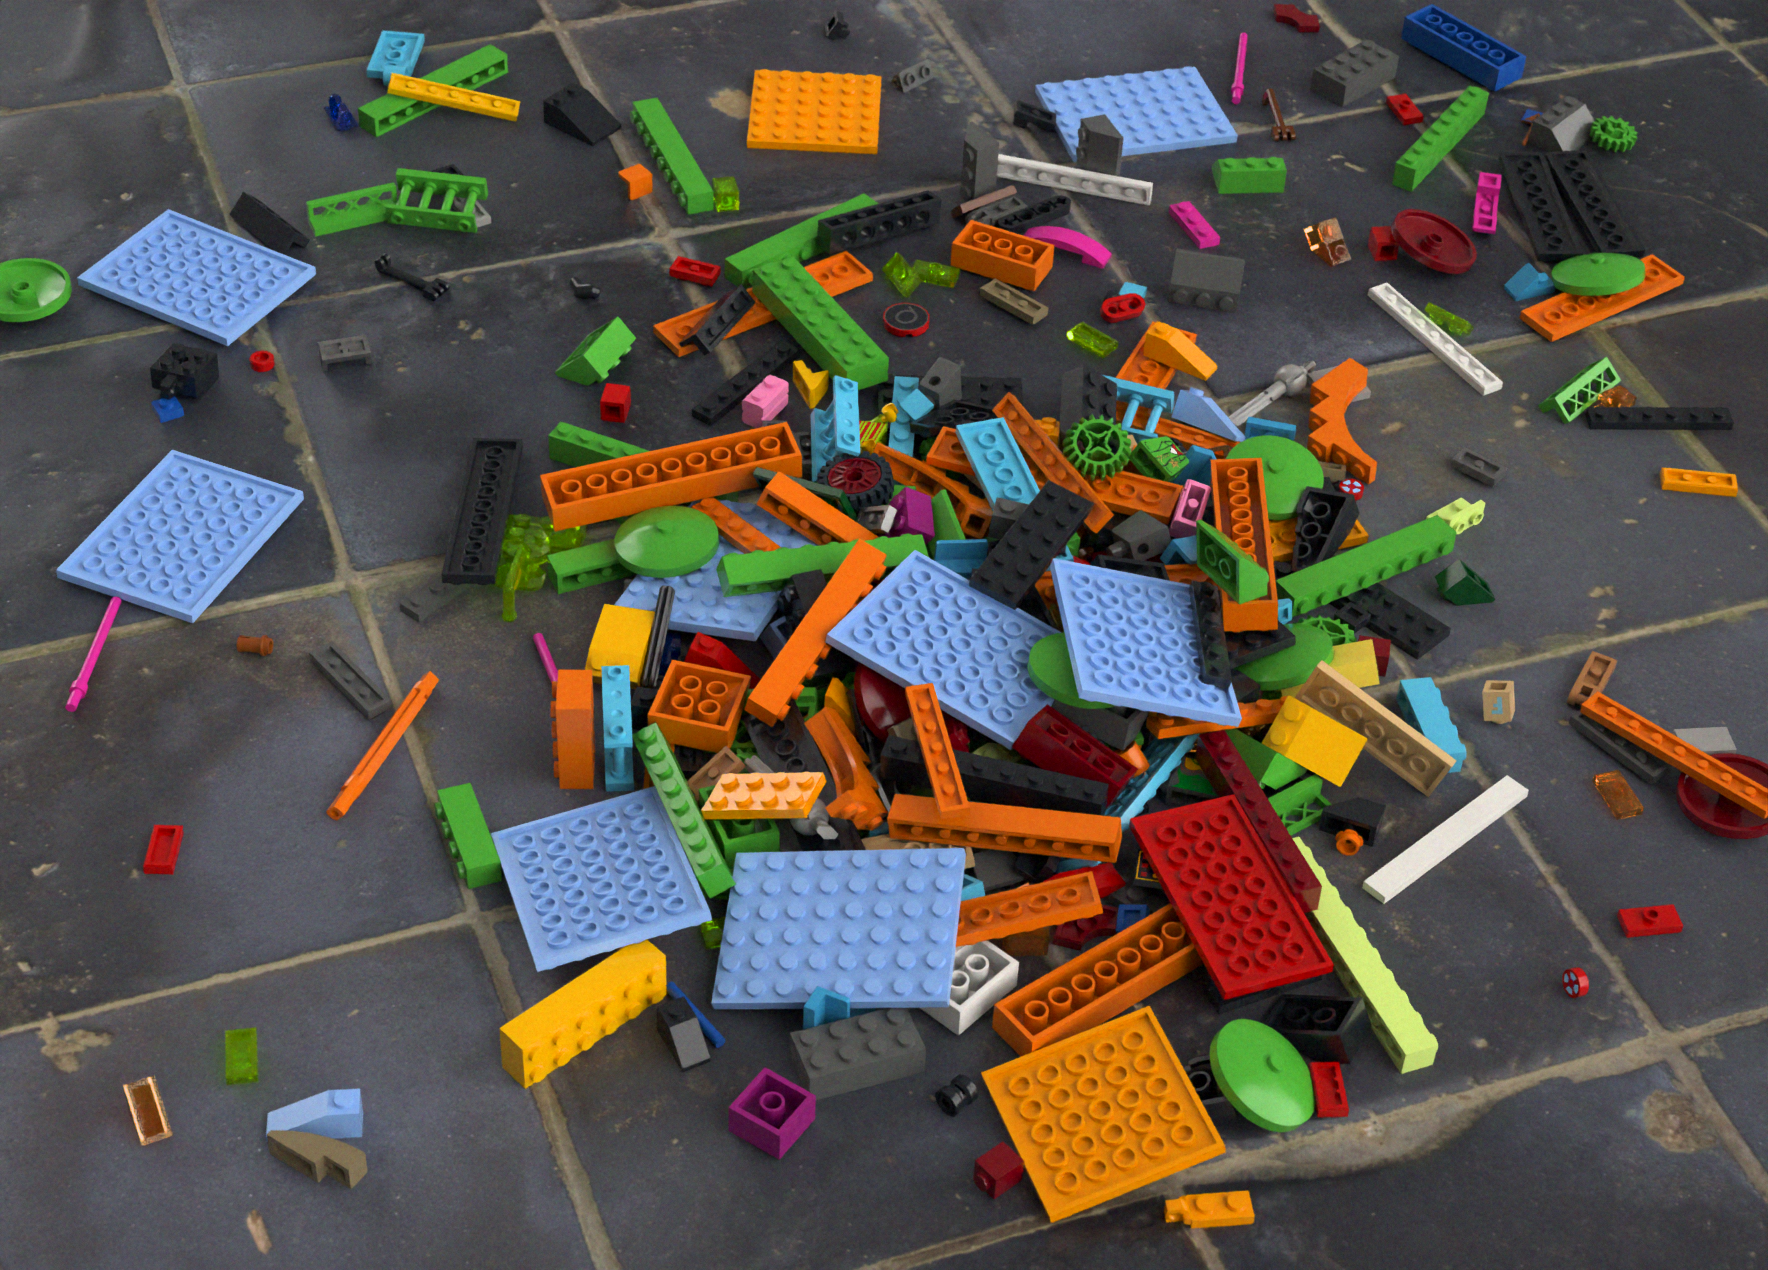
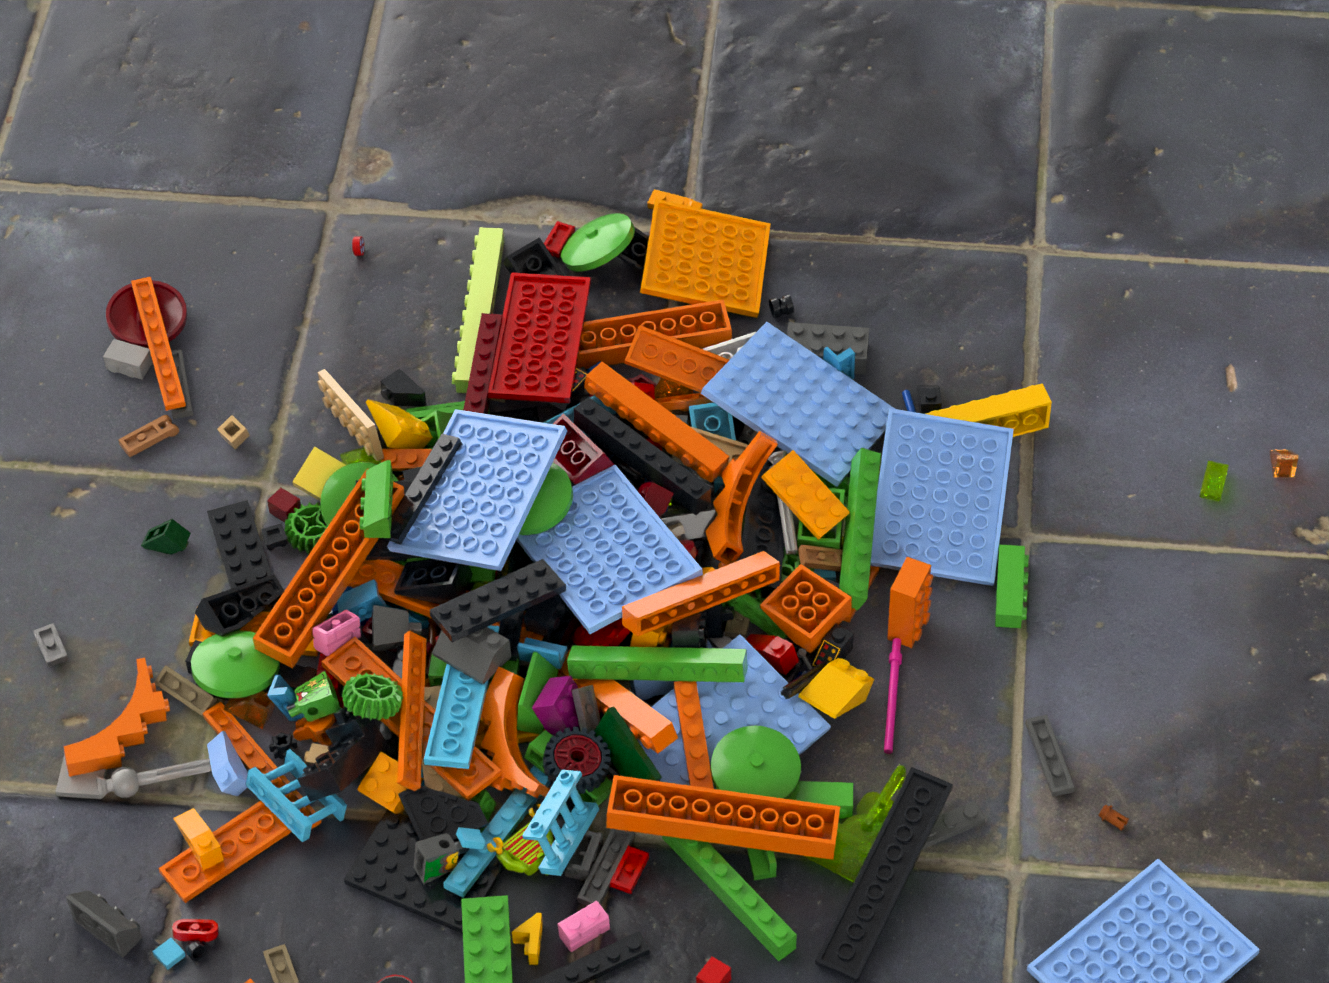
camera: 150 degrees left, 10 degrees up
dark pink bar [65,596,122,712] -> none
red tile [143,825,184,875] -> none
light blue slope [266,1089,363,1142] -> none
dark tan slope [267,1130,368,1189] -> none
orange piece [326,671,439,821] -> none
medium azure fence [601,665,634,792] -> none
magenta brick [728,1067,816,1160] -> none
orange plate [905,683,970,820] -> none
dark red brick [973,1141,1024,1199] -> none
clear neon green plate [1067,322,1118,358] -> none
dark azure panel [1245,416,1296,441] -> none
bright green brick [1276,515,1457,618] -> none
orange plate [1335,829,1363,856] -> none
red tile [1338,479,1364,501] -> none
white tile [1362,775,1529,904] -> none
medium azure brick [1396,677,1467,773] -> none
yellowish green bracket [1426,497,1485,535] -> none
clear orange plate [1592,770,1644,820] -> none
red plate [1617,904,1683,938] -> none

